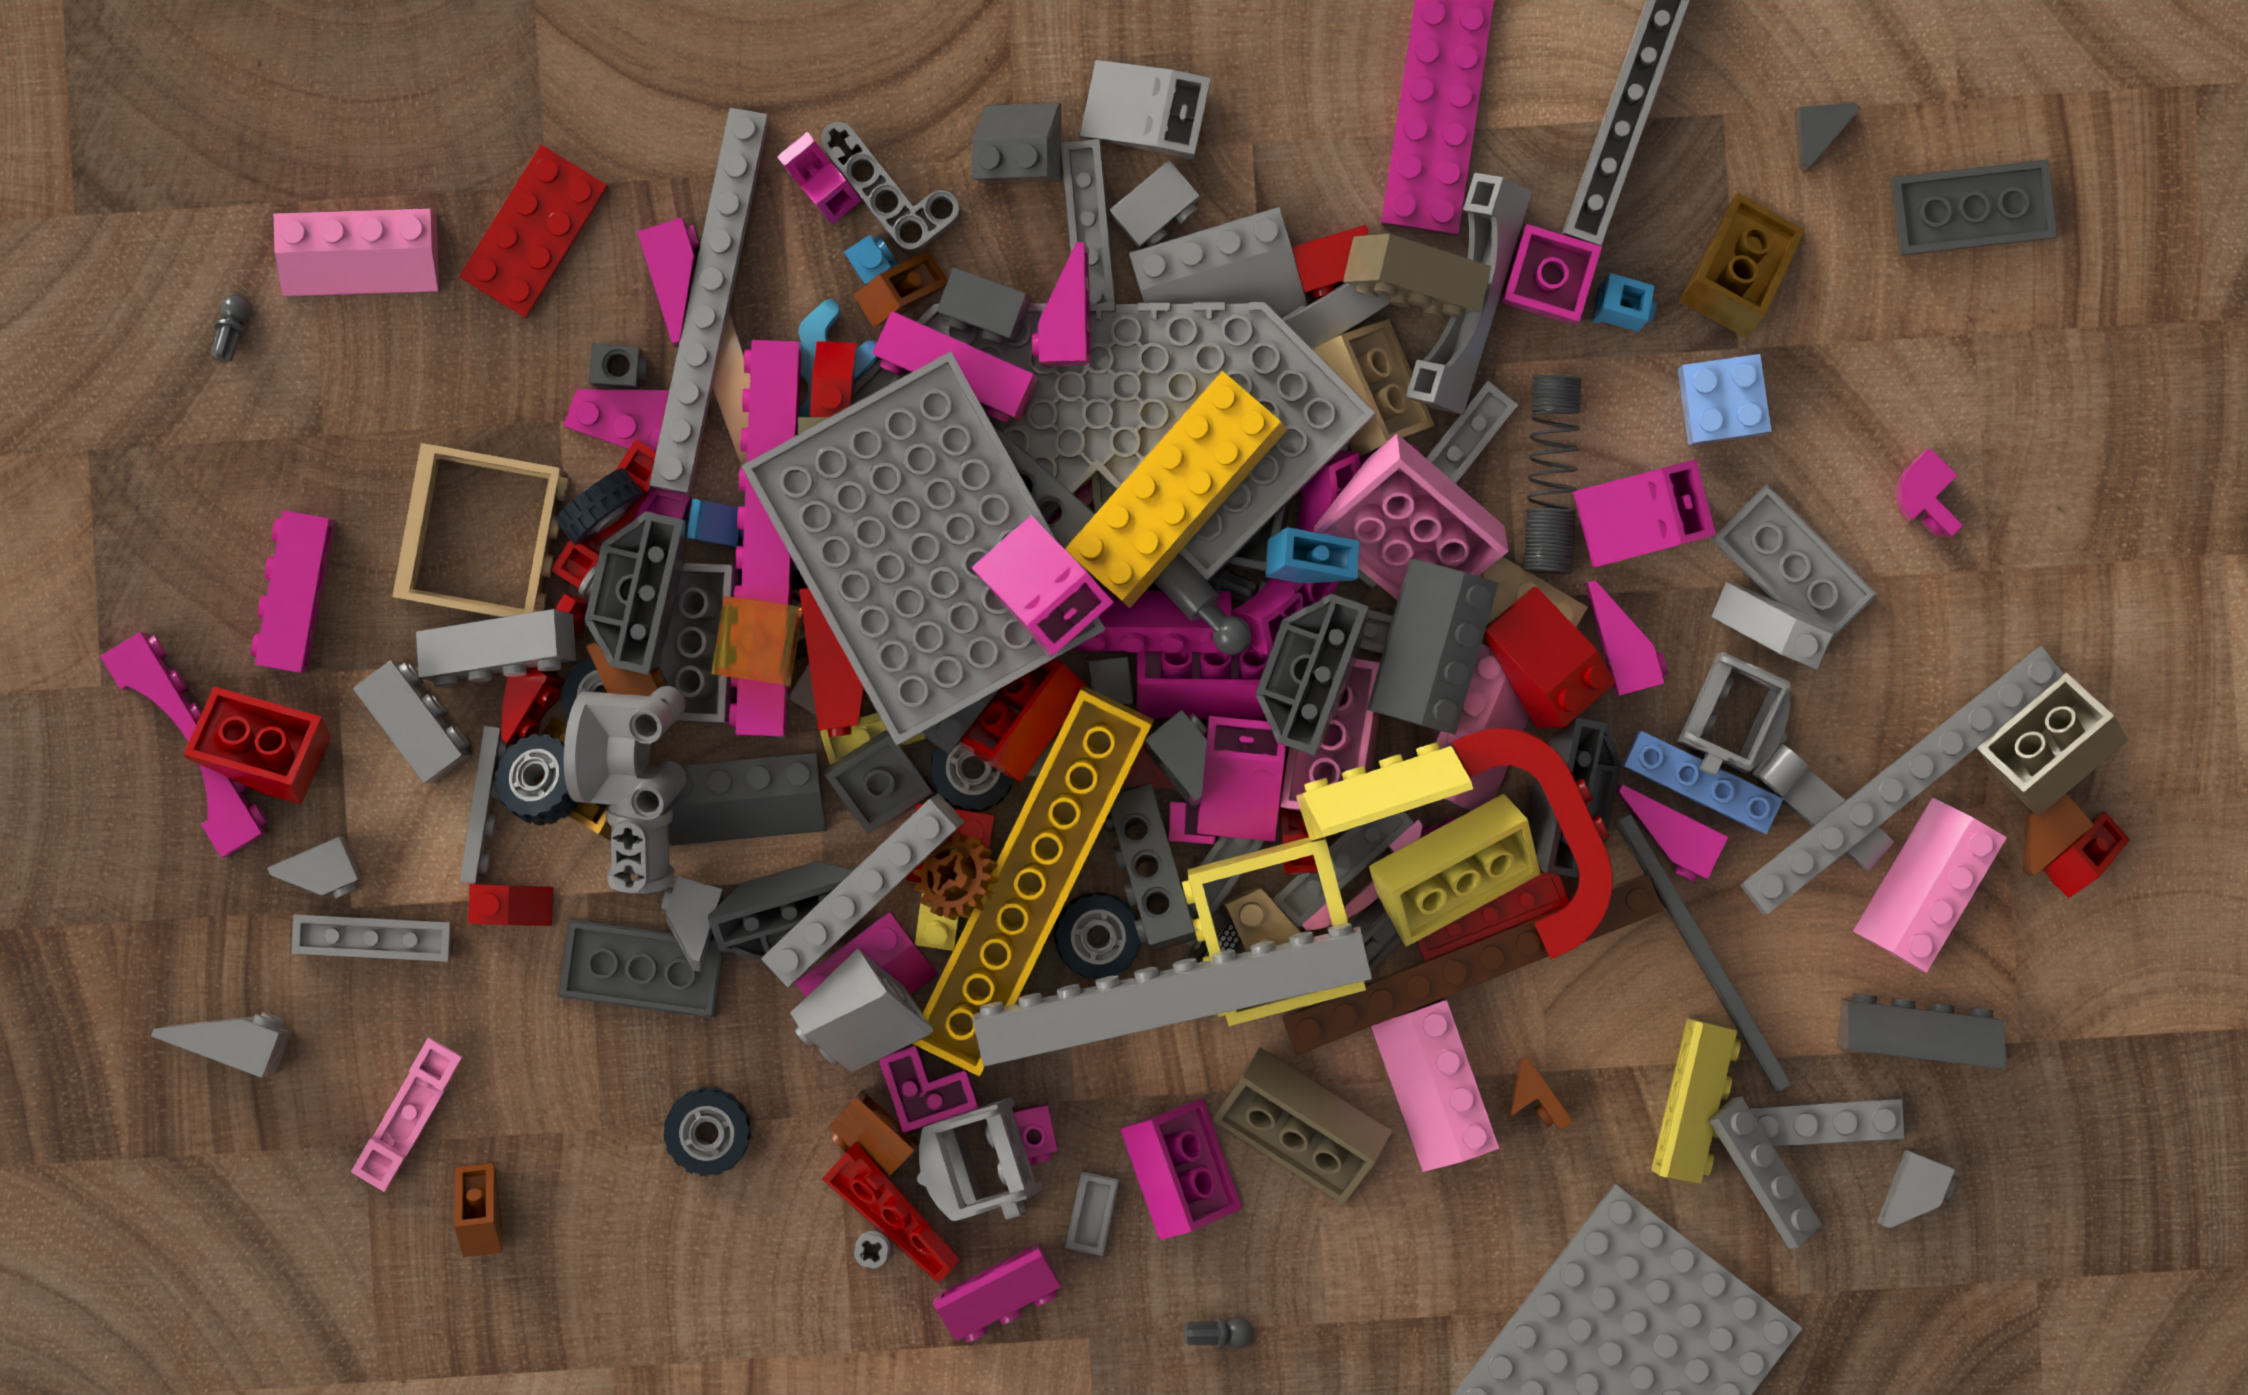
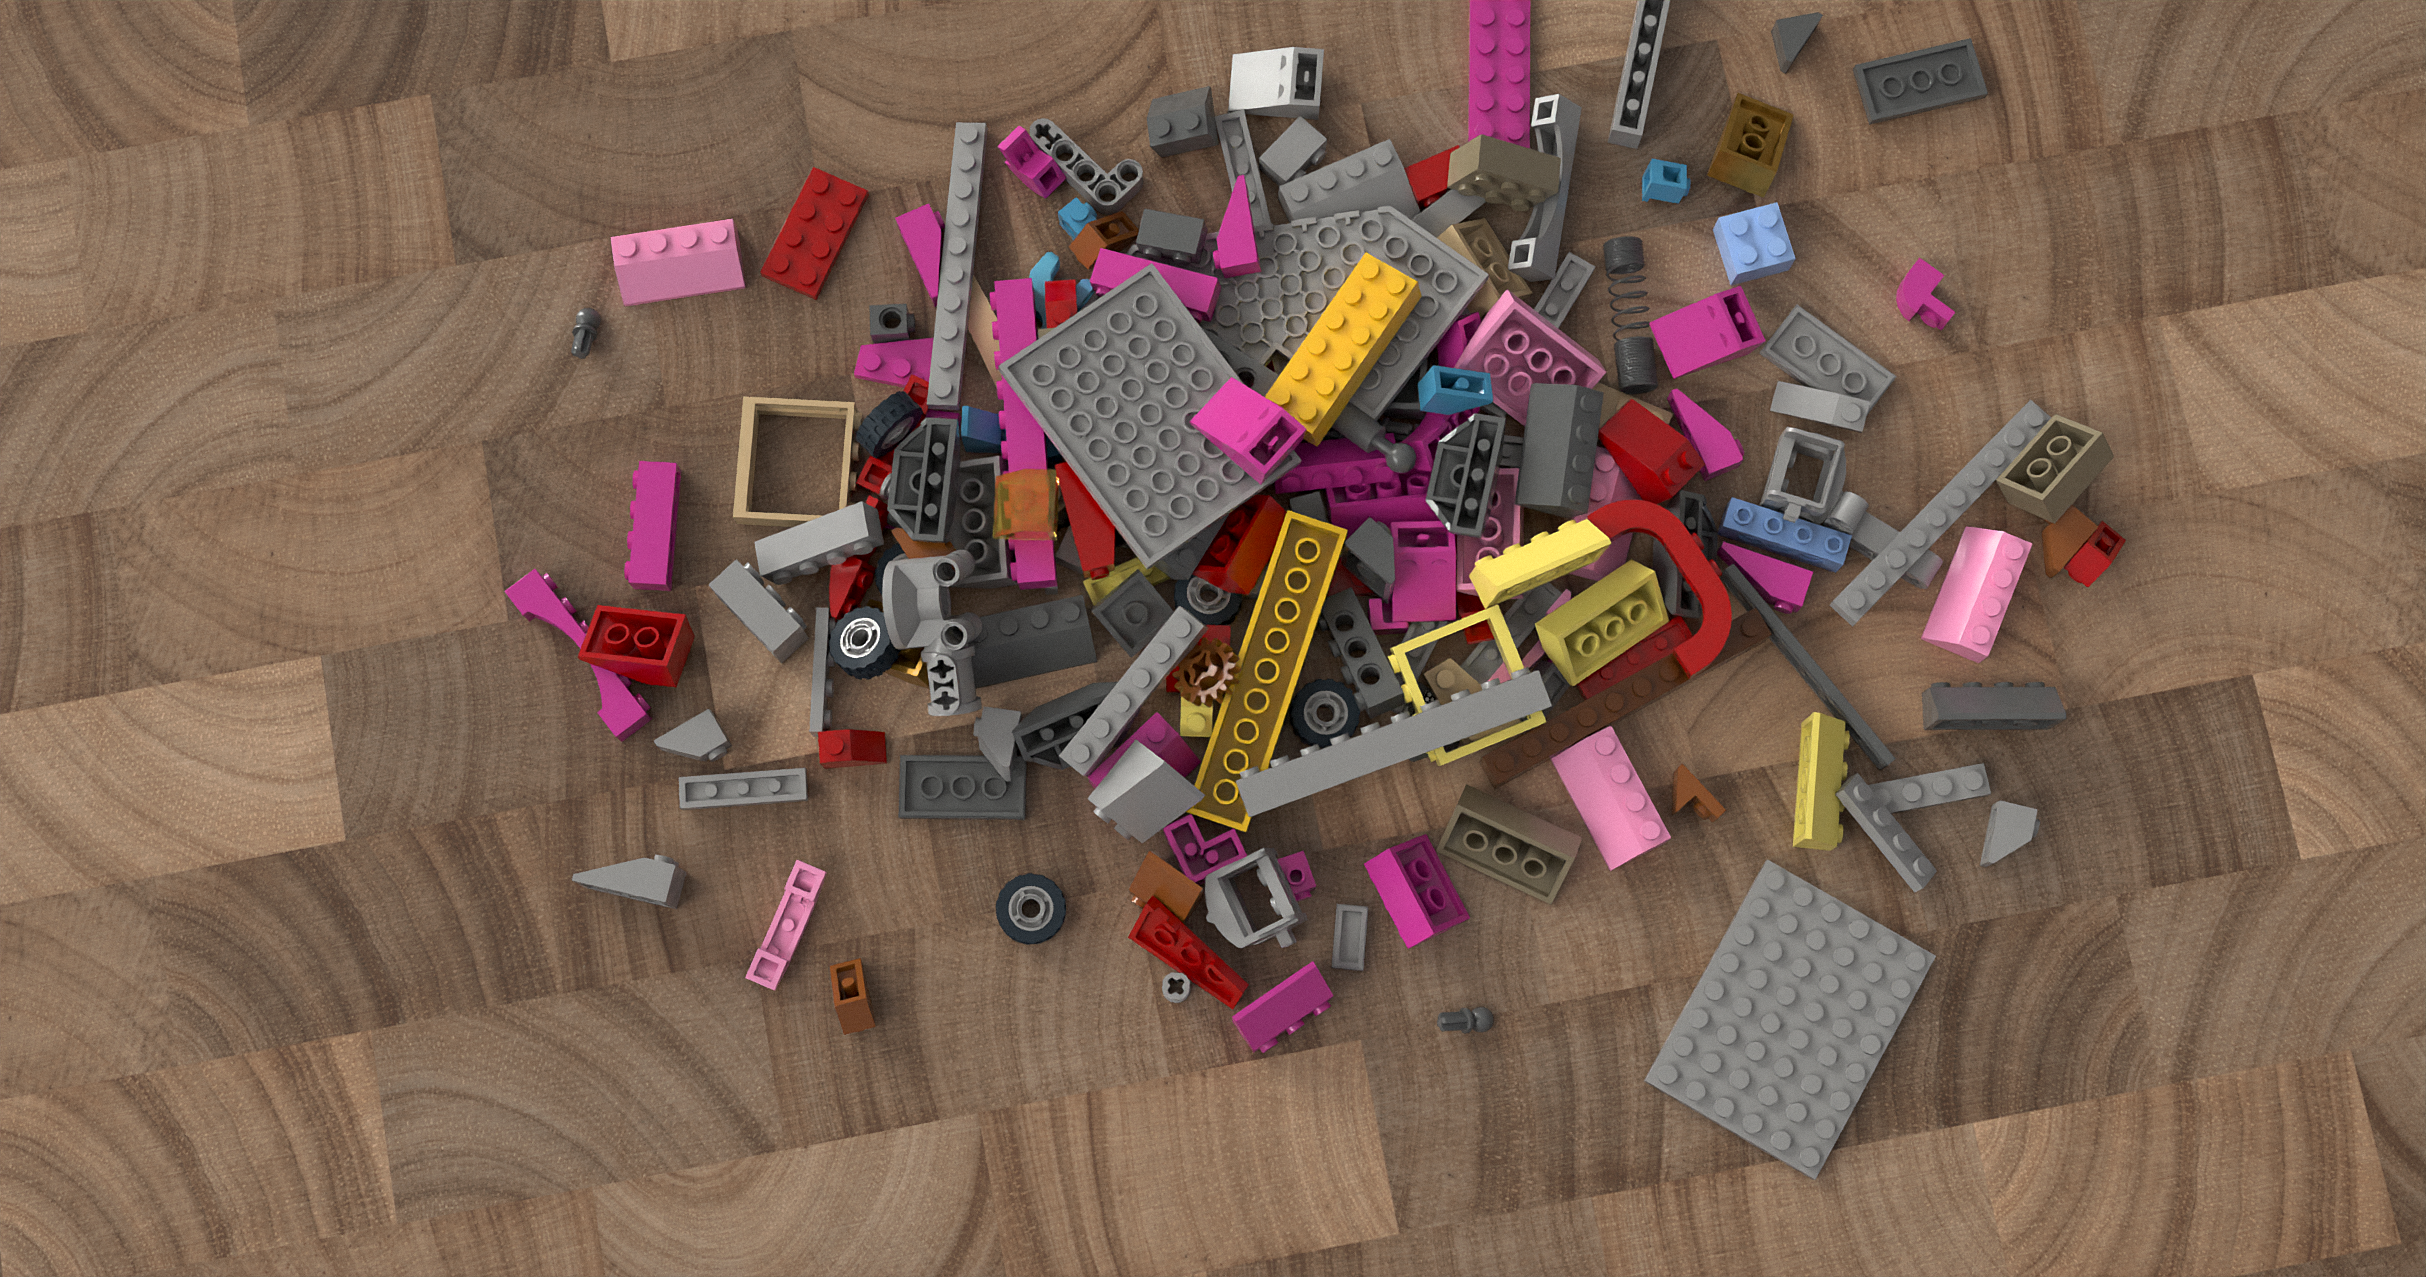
camera: 10 degrees left, 10 degrees down
dark pink brick [1501,224,1602,326] -> none

